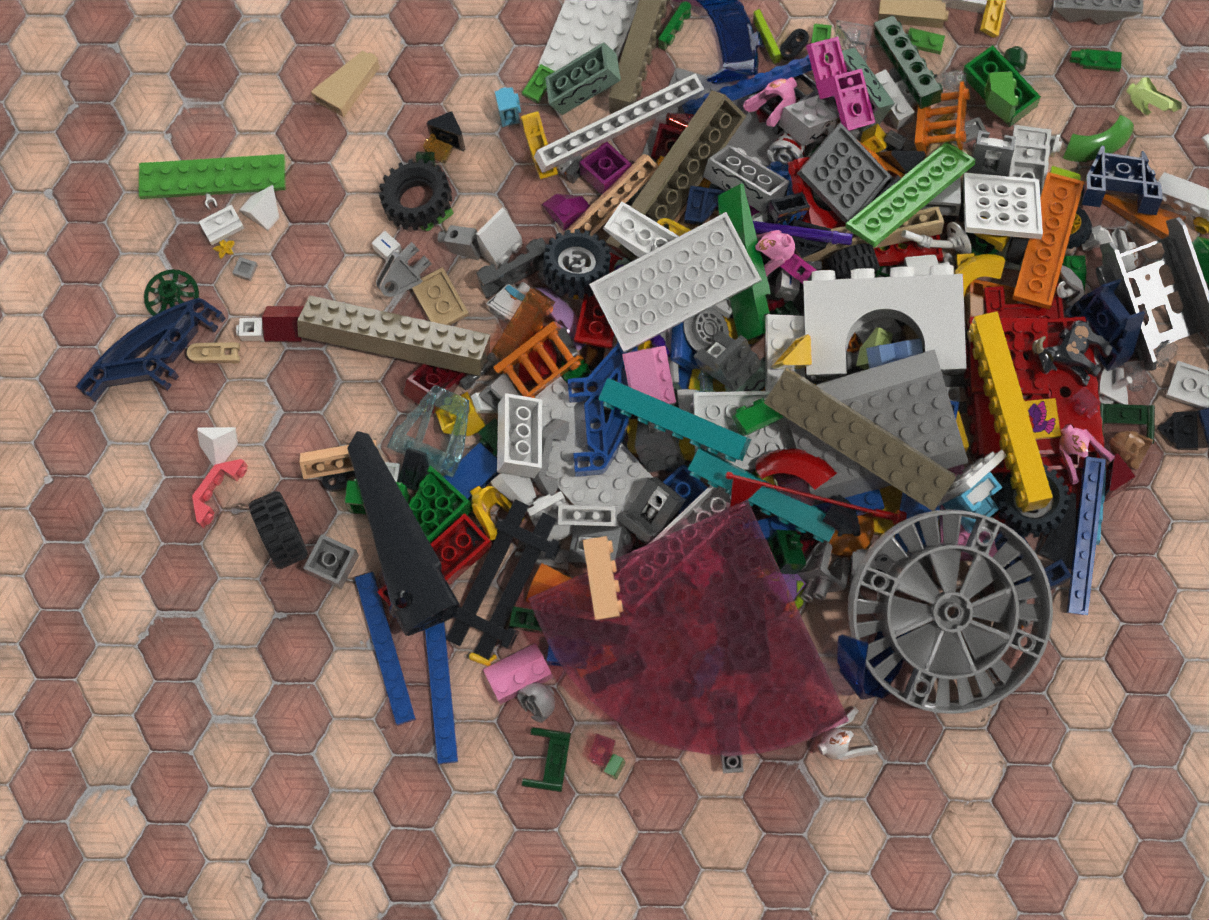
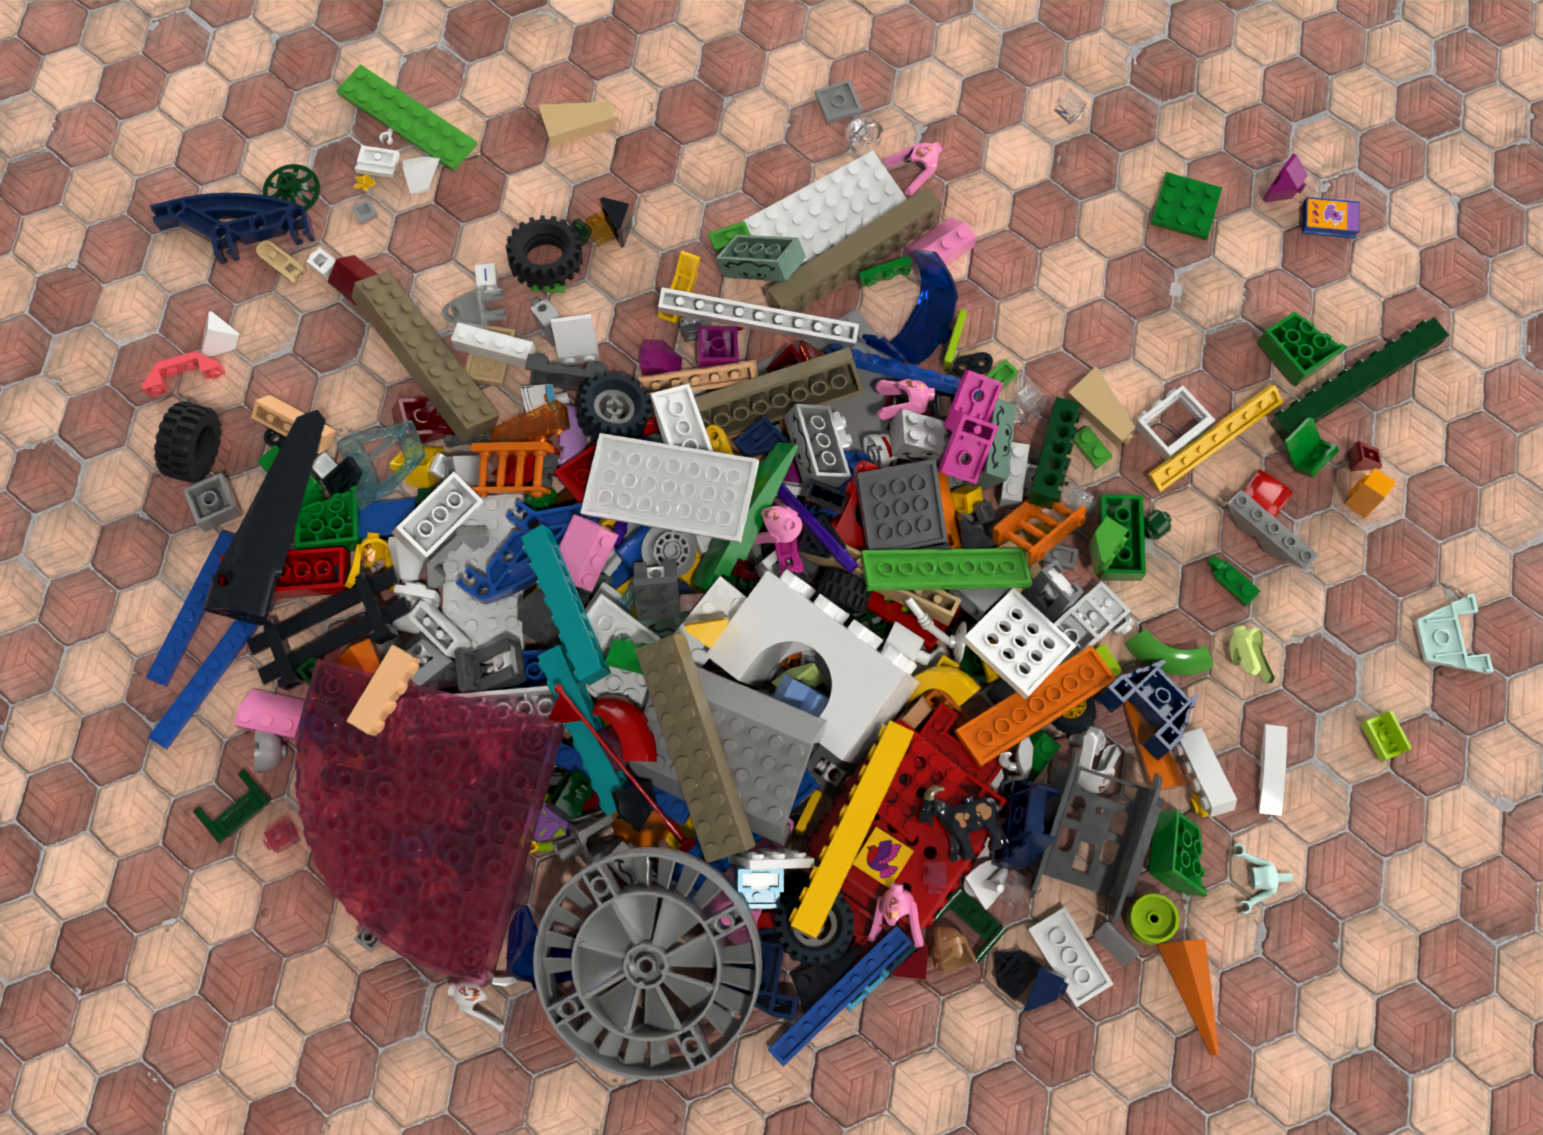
camera: 35 degrees right, 0 degrees up
yellow piece [469,653,497,666] -> none
medium azure brick [495,87,521,127] -> none
green slope [604,754,626,780] -> none
clear brick [1153,339,1178,368] -> none
none -> white brick [451,322,536,368]

